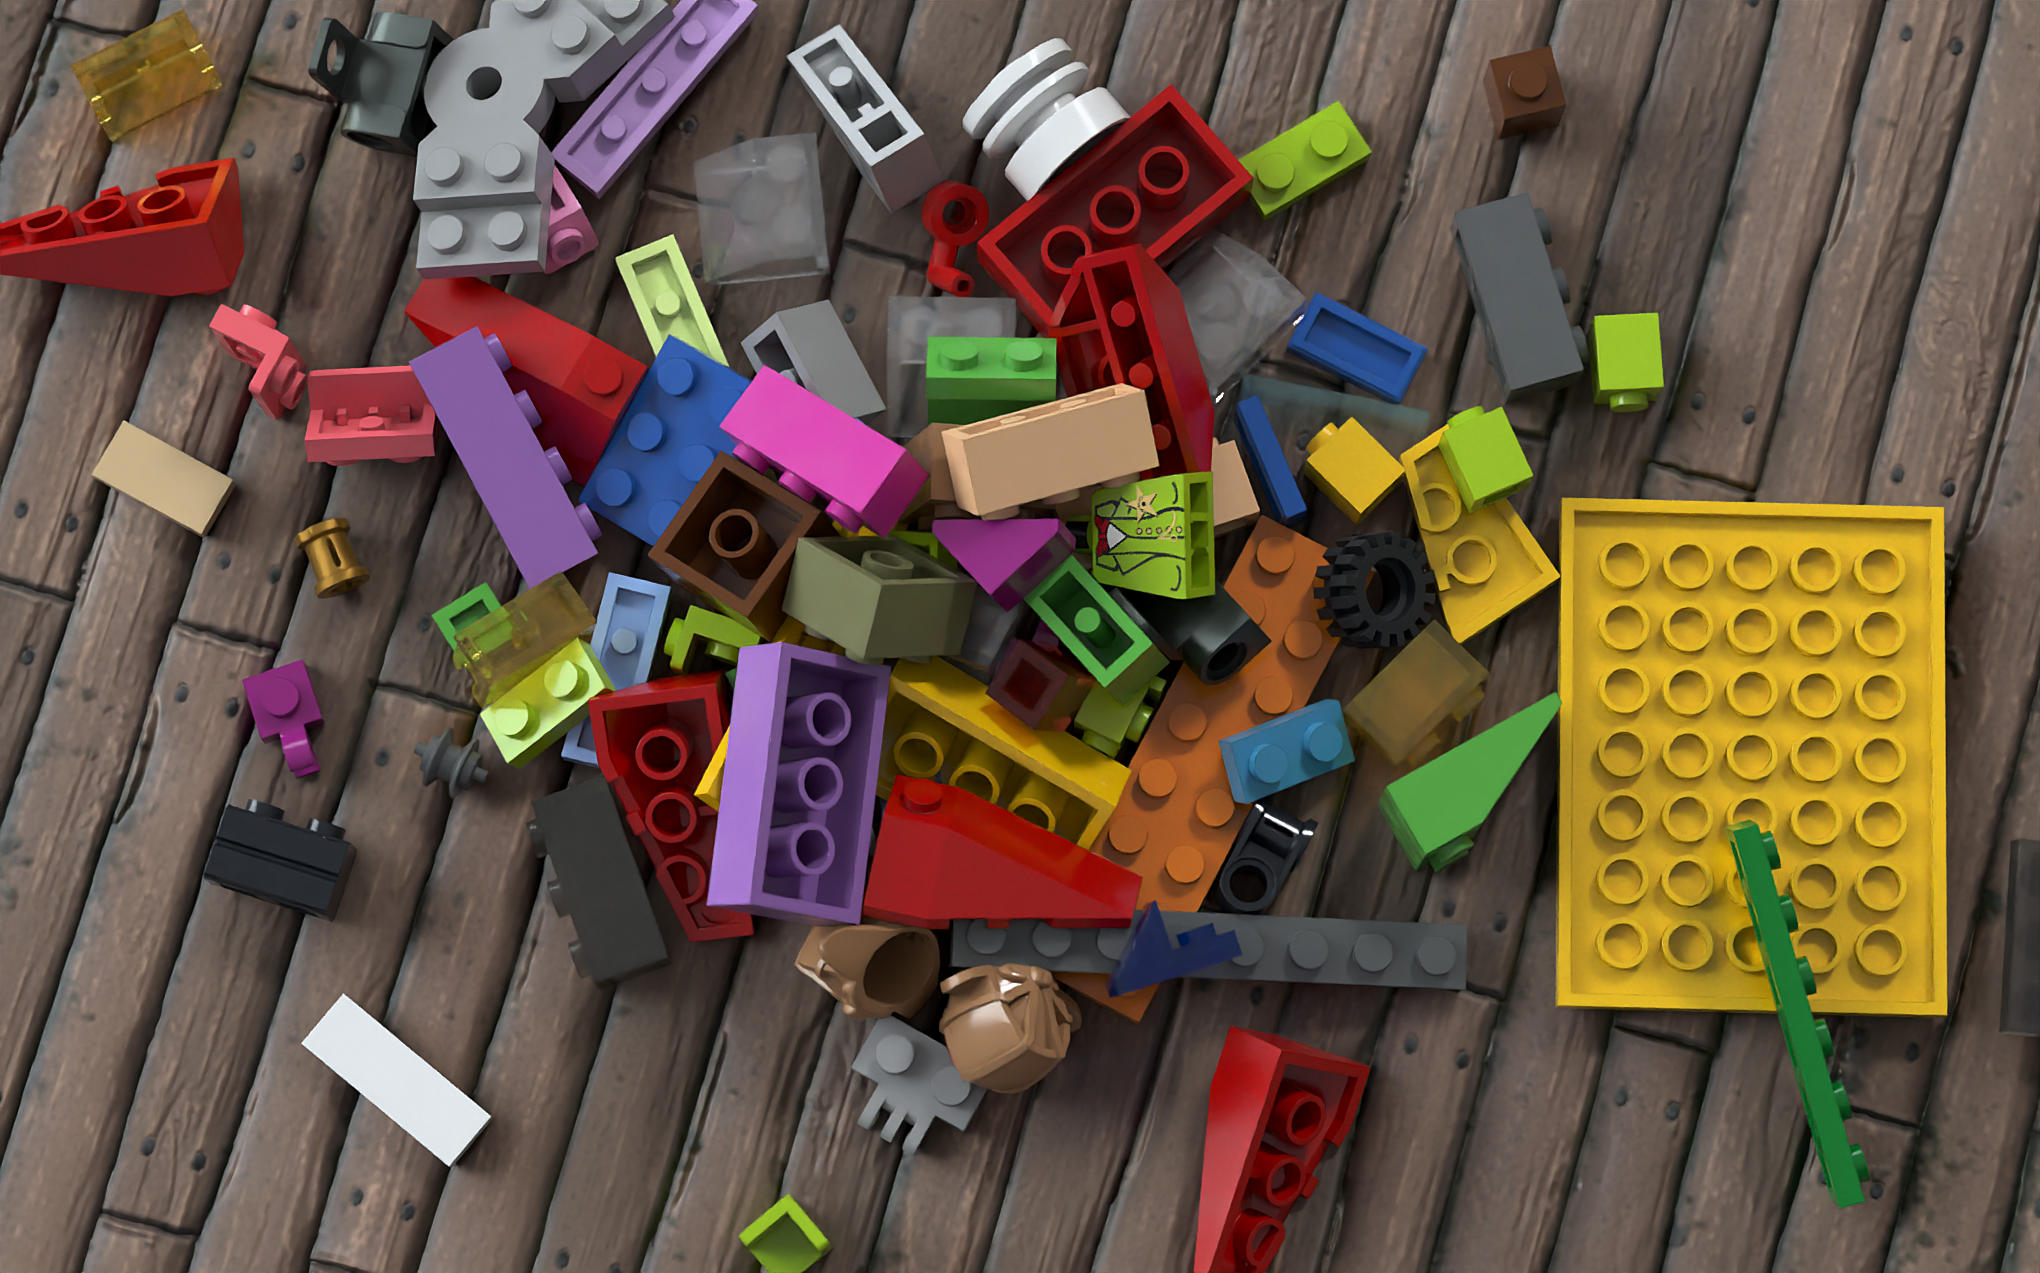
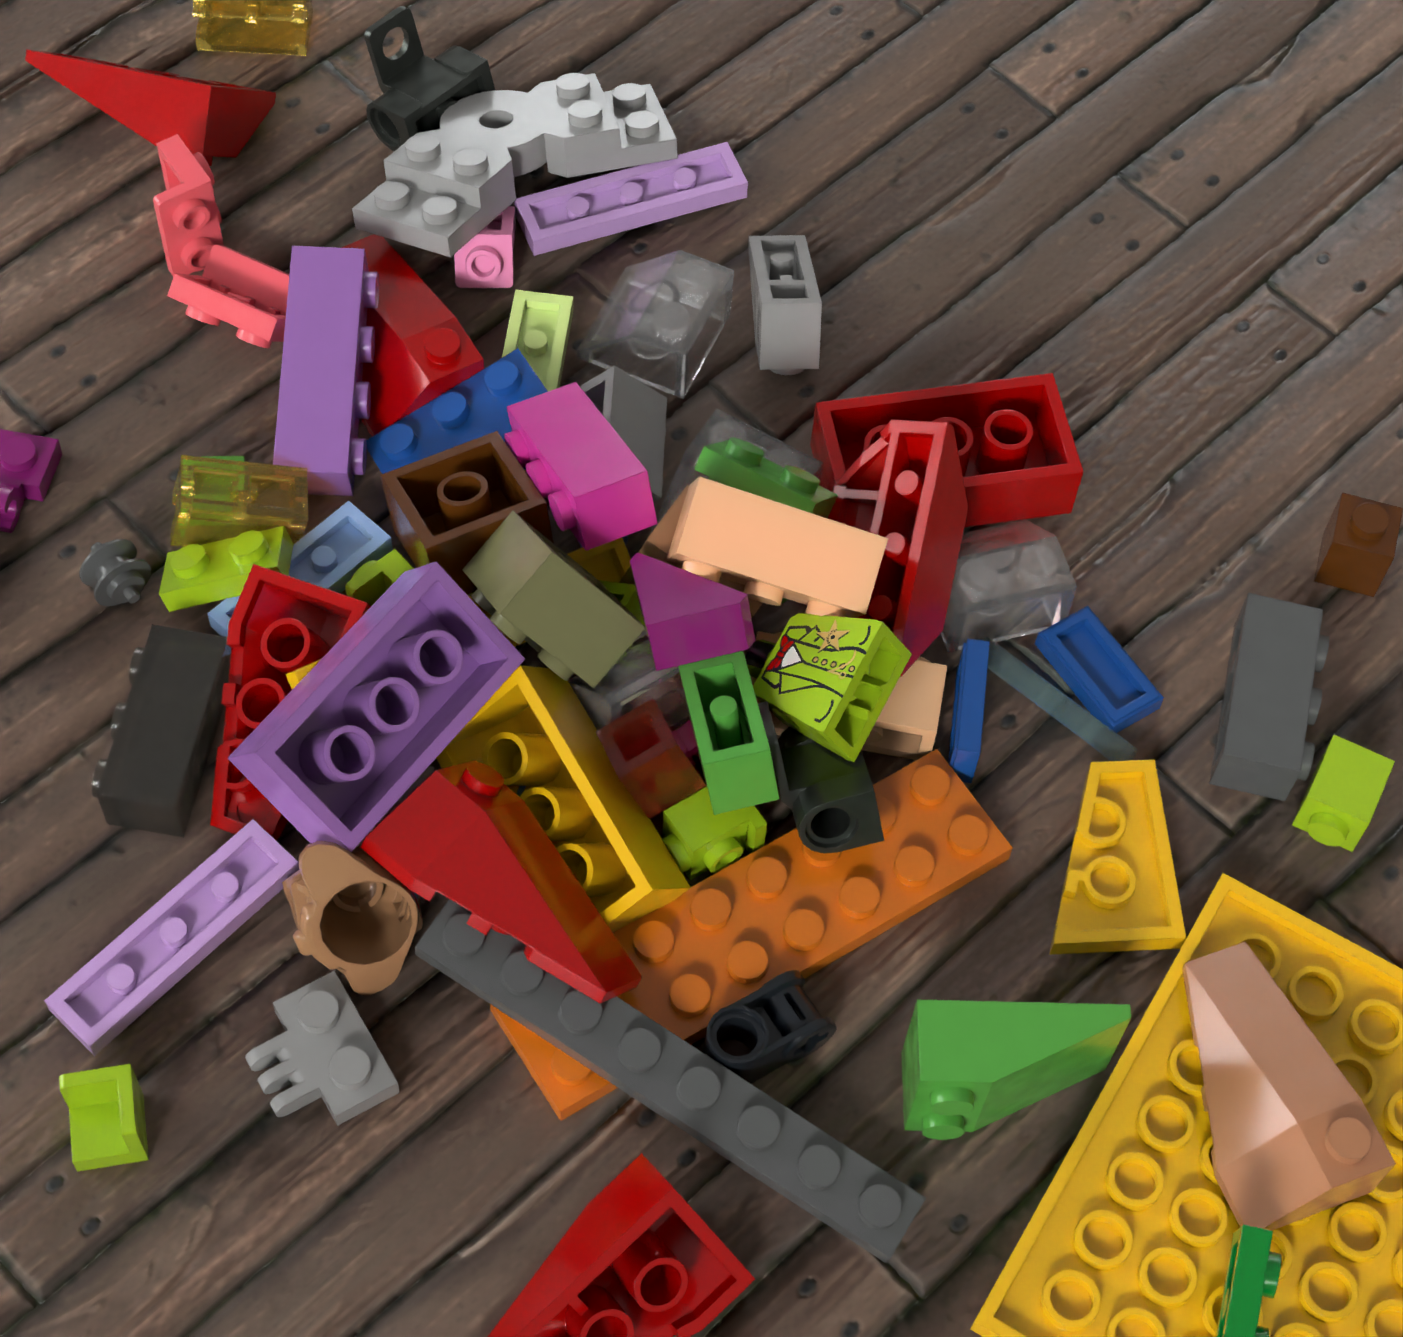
camera: 25 degrees right, 20 degrees down
tan tile [92,420,236,538] -> none
pearl gold bush [294,518,371,599] -> none
red plate [921,180,989,299] -> none
medium nougat piece [939,963,1082,1094] -> none
white wheel [962,38,1130,201] -> none
clear blue slope [1106,900,1243,998] -> none
dark azure plate [1218,699,1355,804] -> none
lime plate [1238,100,1372,221] -> none
yellow brick [1303,416,1406,526] -> none
black tyre [1314,532,1436,649] -> none
clear yellow brick [1342,619,1489,772] -> none
lime brick [1438,406,1534,514] -> none
none -> lavender plate [44,819,300,1056]
none -> nougat wedge [1182,942,1396,1231]

